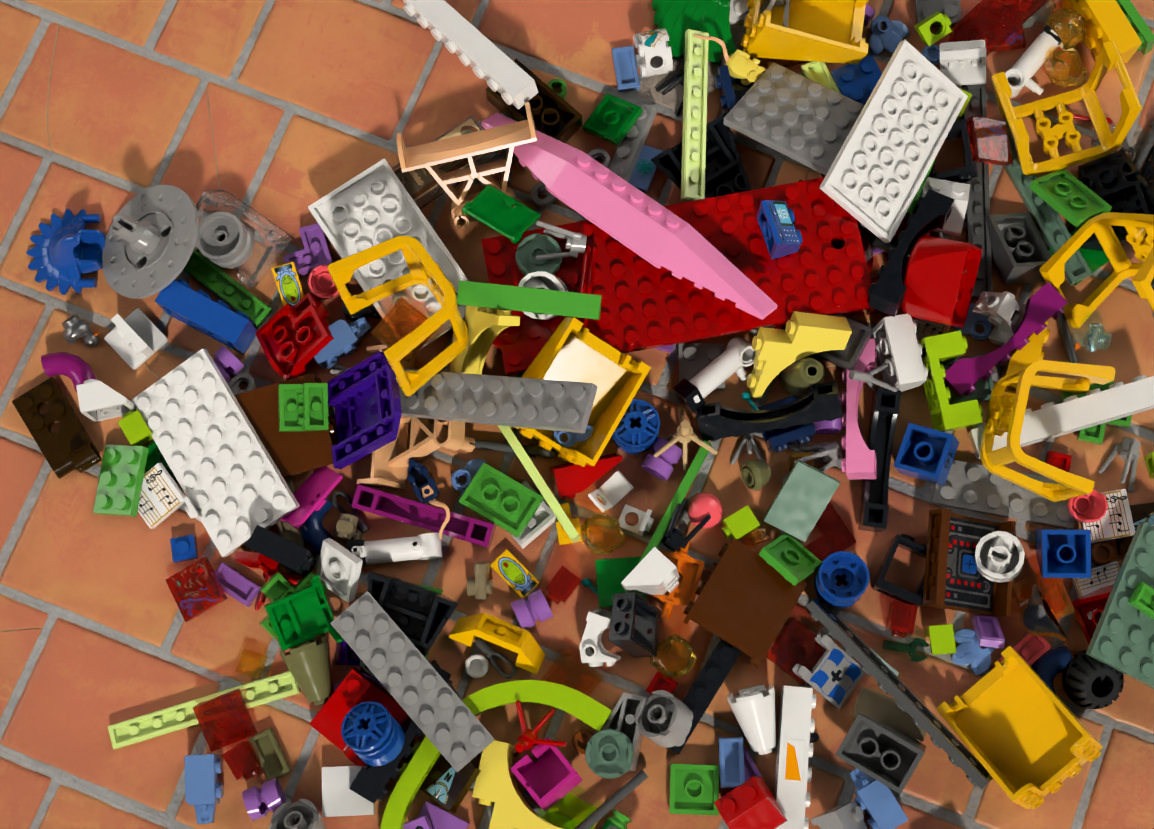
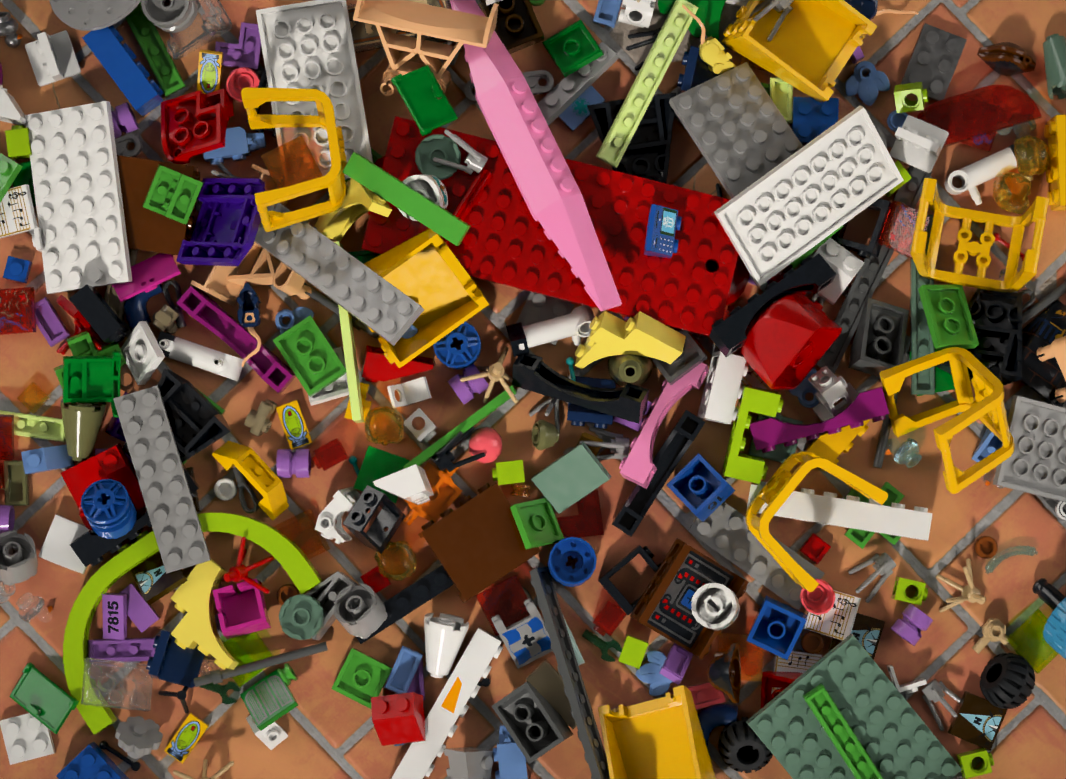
camera: 25 degrees right, 10 degrees up
light grey plant [849,363,898,392] -> none
none -> medium blue slope [21,445,75,474]

